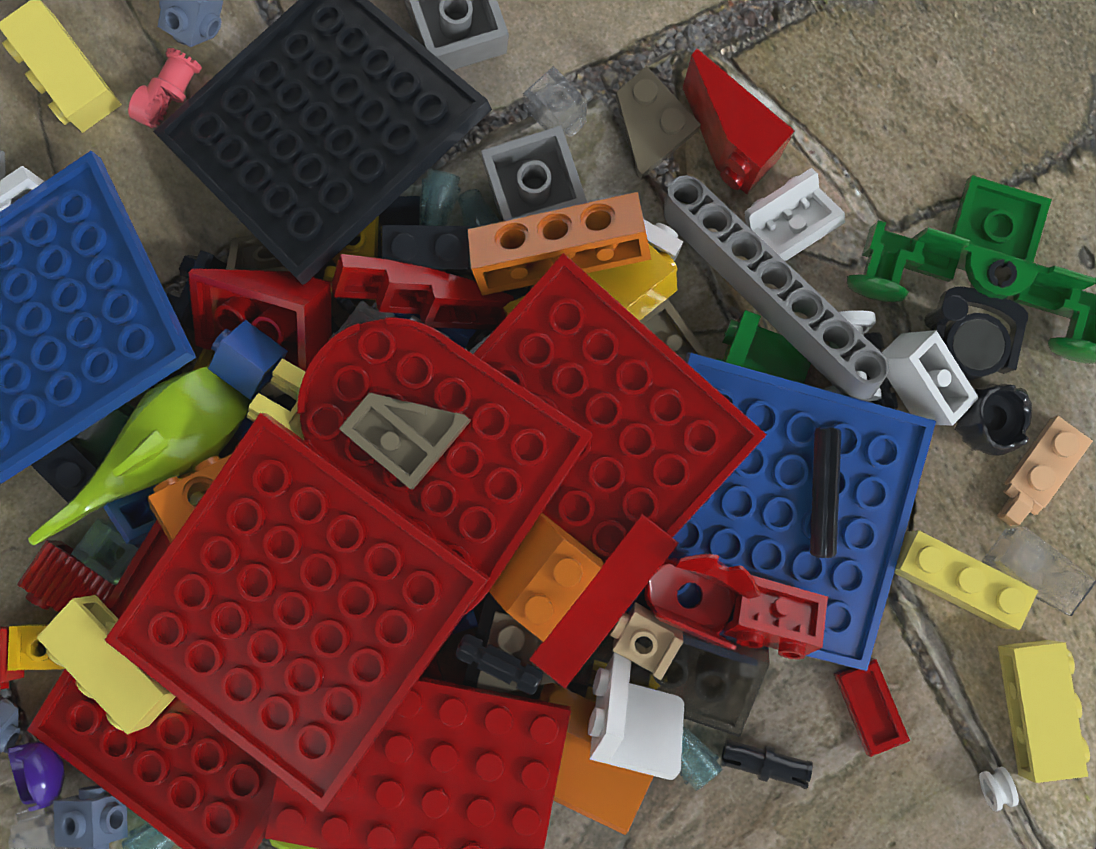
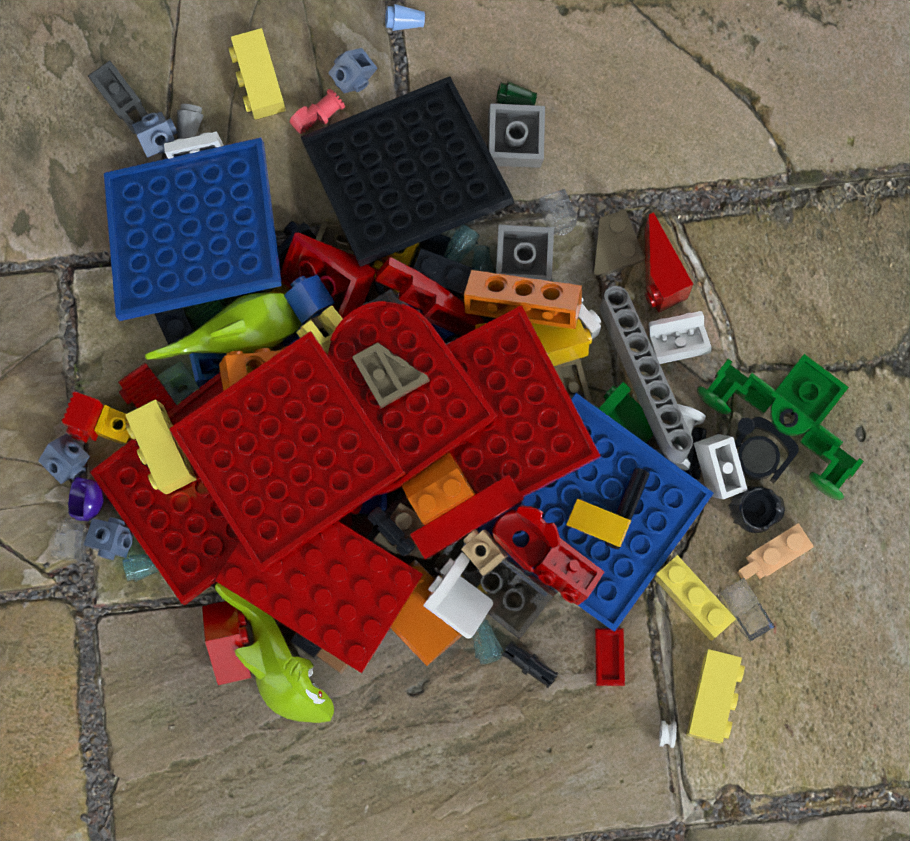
camera: 20 degrees right, 5 degrees down
none -> yellow tile [567,499,631,547]

